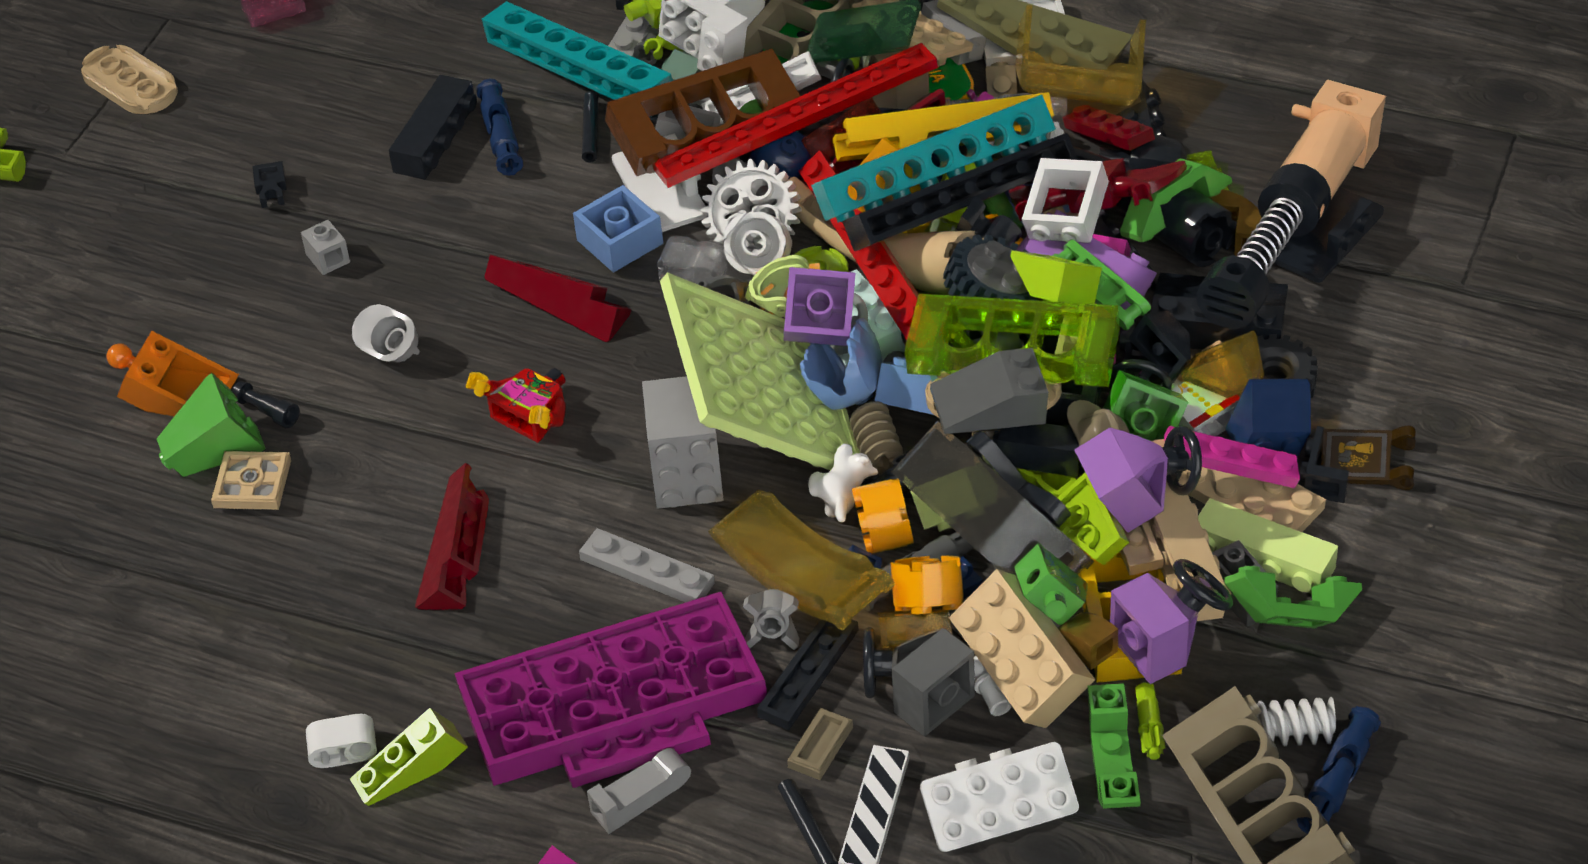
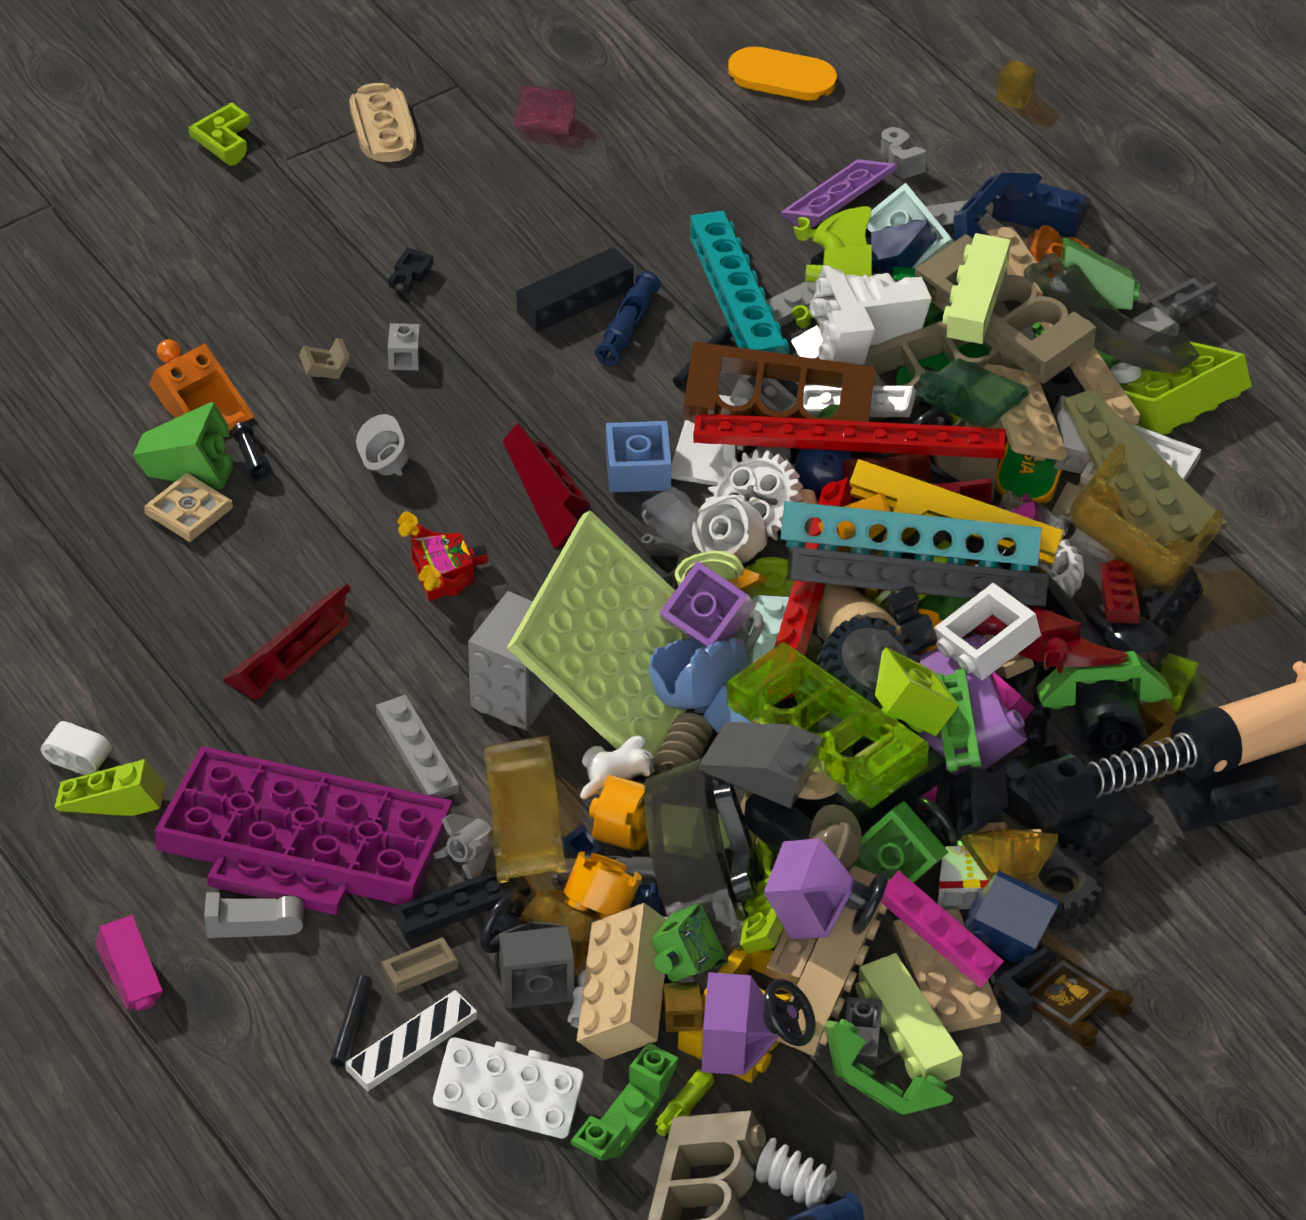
camera: 30 degrees right, 0 degrees up
none -> dark tan bracket [299,338,350,379]

